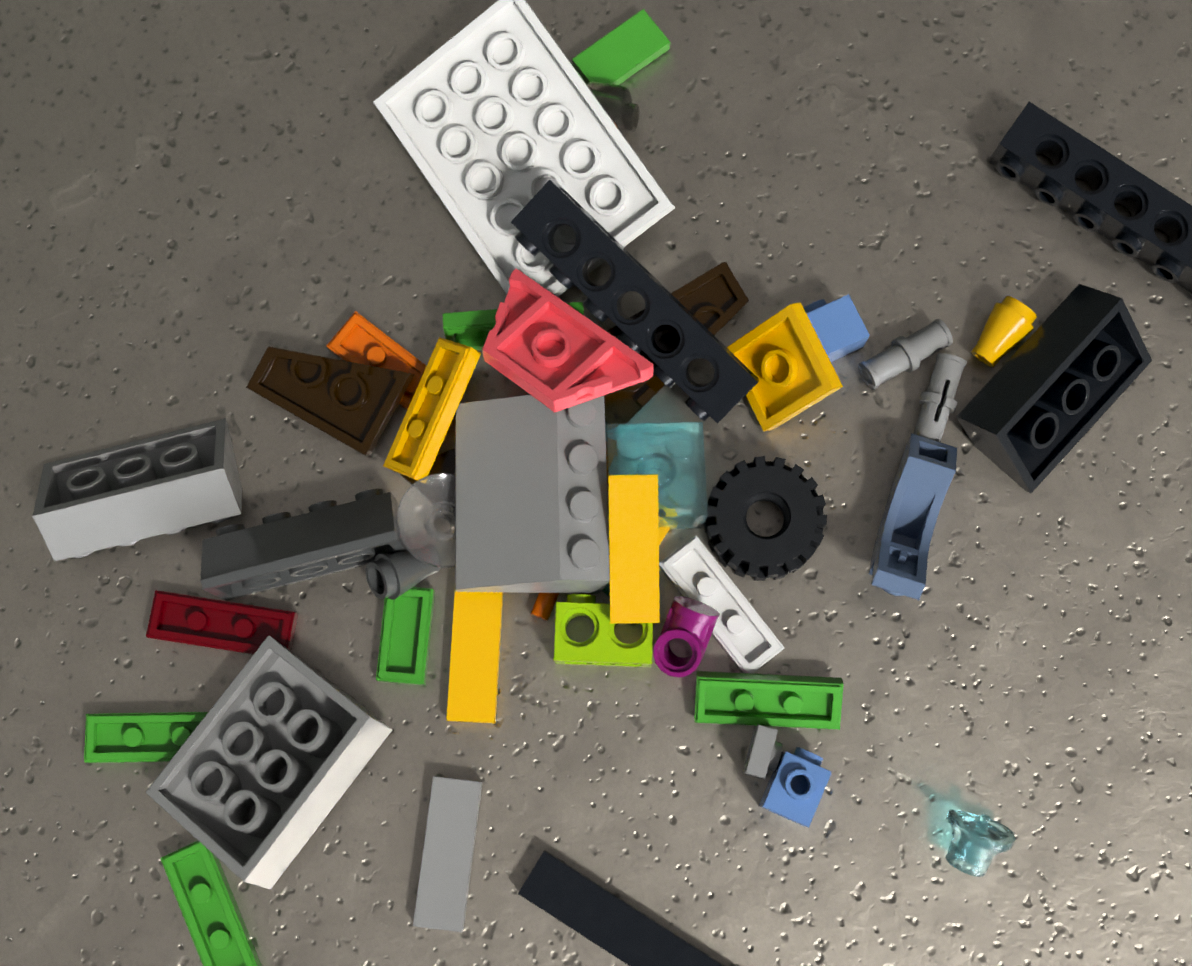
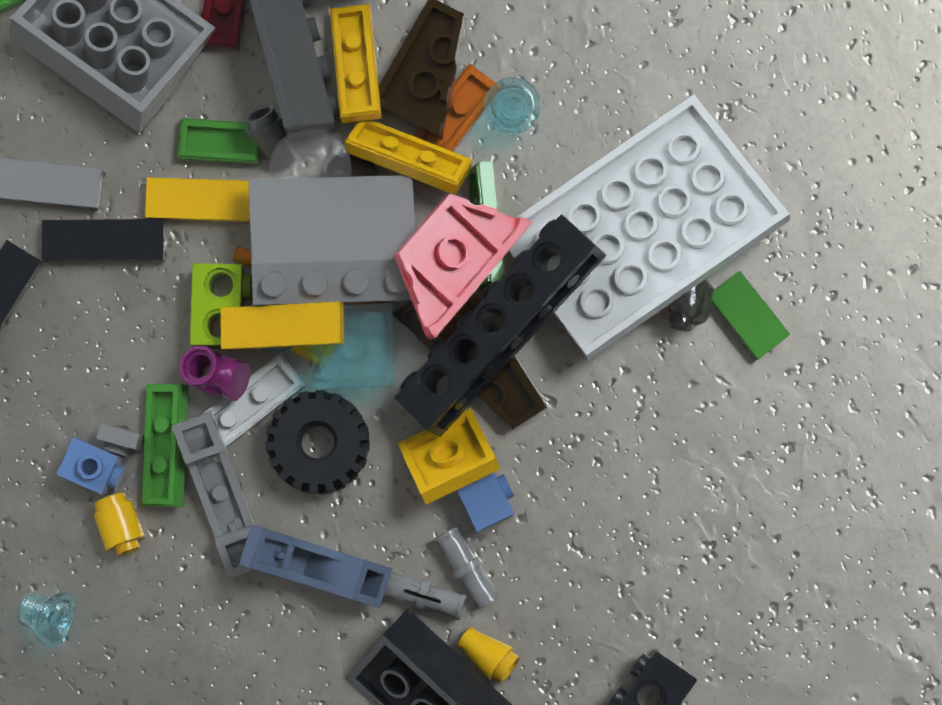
camera: 90 degrees right, 5 degrees up
none -> black tile [42,219,165,262]
none -> yellow brick [93,493,145,557]
none -> light grey slope [171,411,255,579]
none -> yellow tile [330,4,382,123]
none -> clear light blue piece [484,77,541,134]

